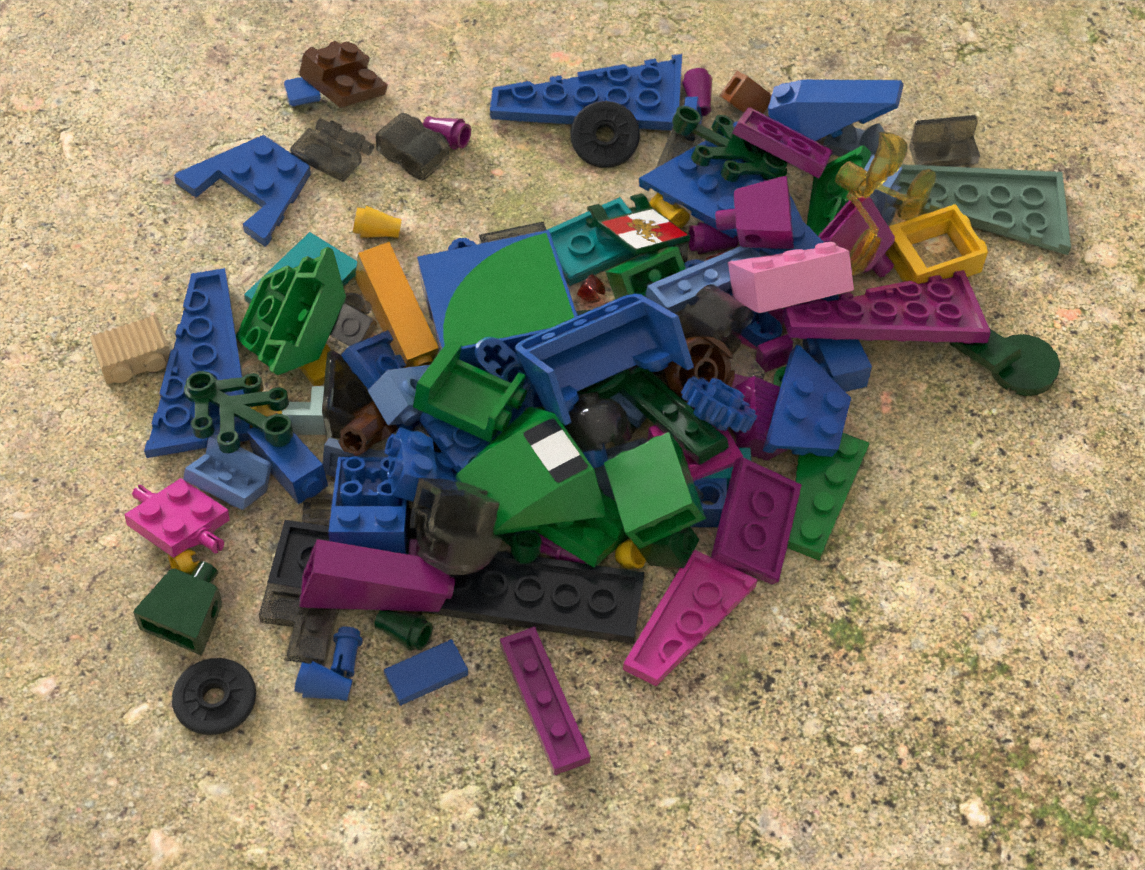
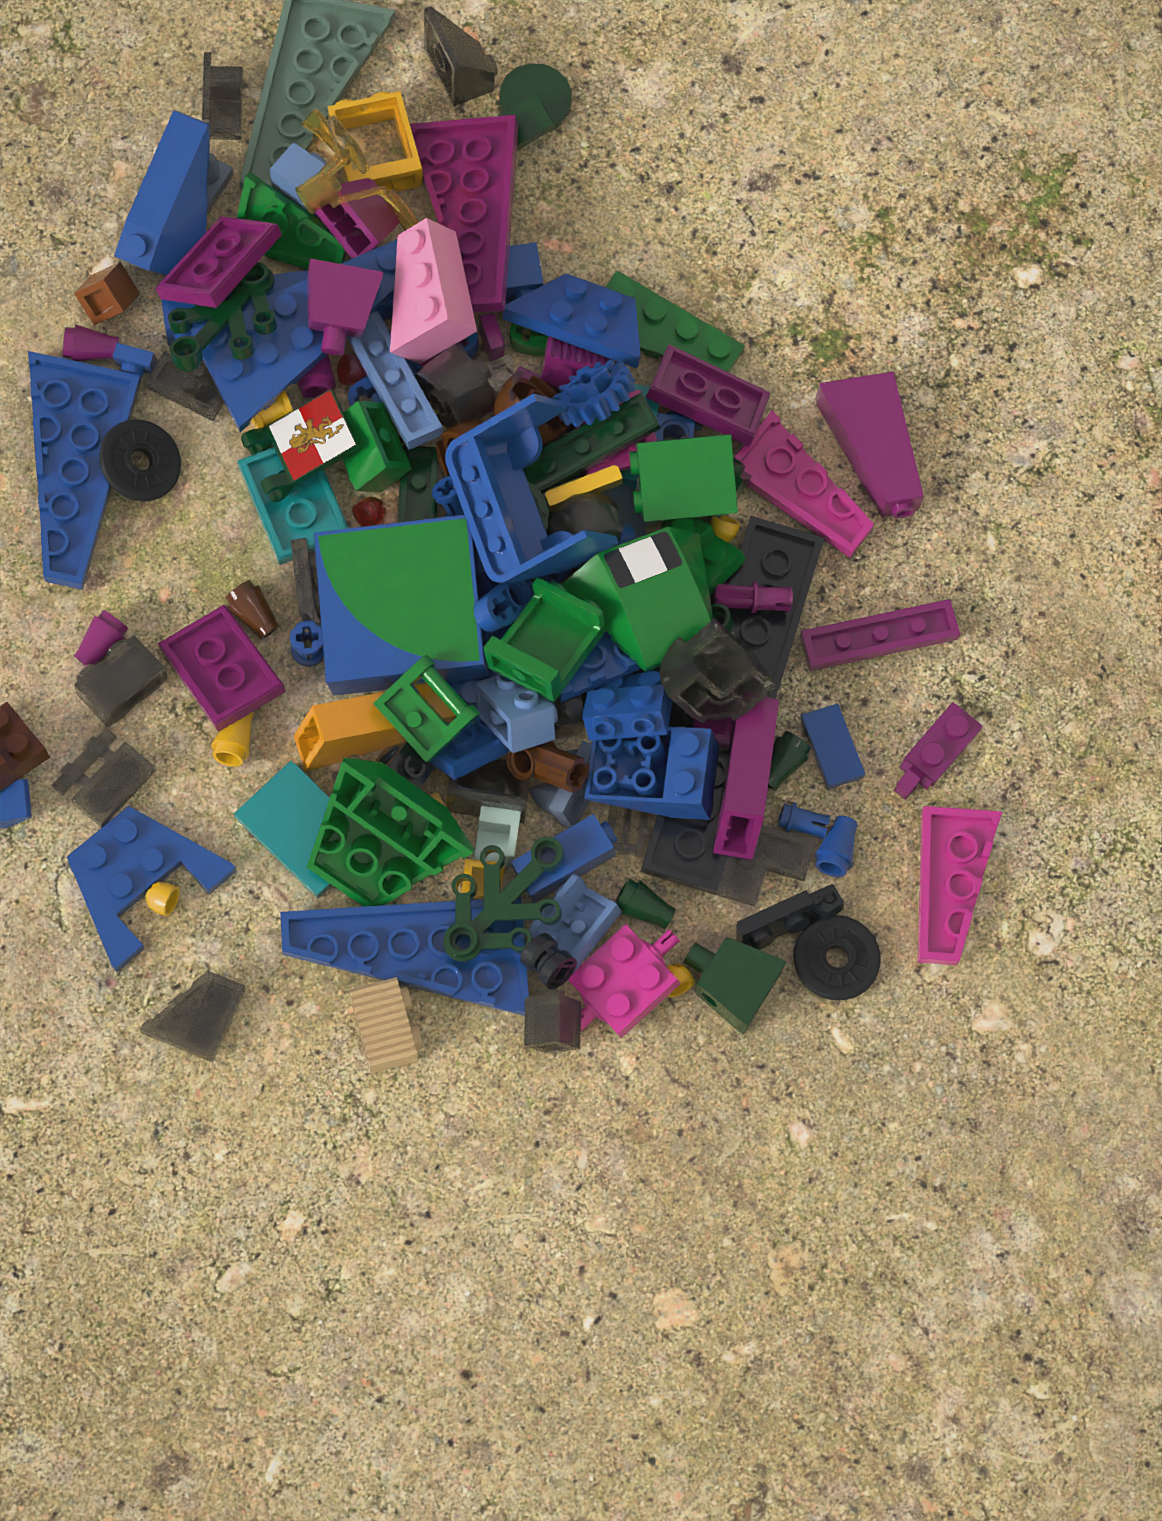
camera: 90 degrees left, 15 degrees up
none -> clear smoke wing [140,970,246,1062]
none -> yellow hinge [145,882,180,917]
none -> magenta tile [157,604,286,732]
none -> reddish brown cone [225,580,280,640]
none -> green plate [373,655,481,762]
none -> clear smoke slope [424,6,498,107]
none -> black wheel [520,933,577,990]
none -> clear smoke brick [524,989,581,1053]
none -> yellow tile [545,465,623,512]
none -> dark green cone [614,878,676,930]
none -> magenta axle [713,582,793,613]
none -> black hinge [736,884,844,950]
none -> magenta slope [815,371,924,518]
none -> magenta hinge [893,702,983,800]
none -> dark pink wing [917,806,1002,965]

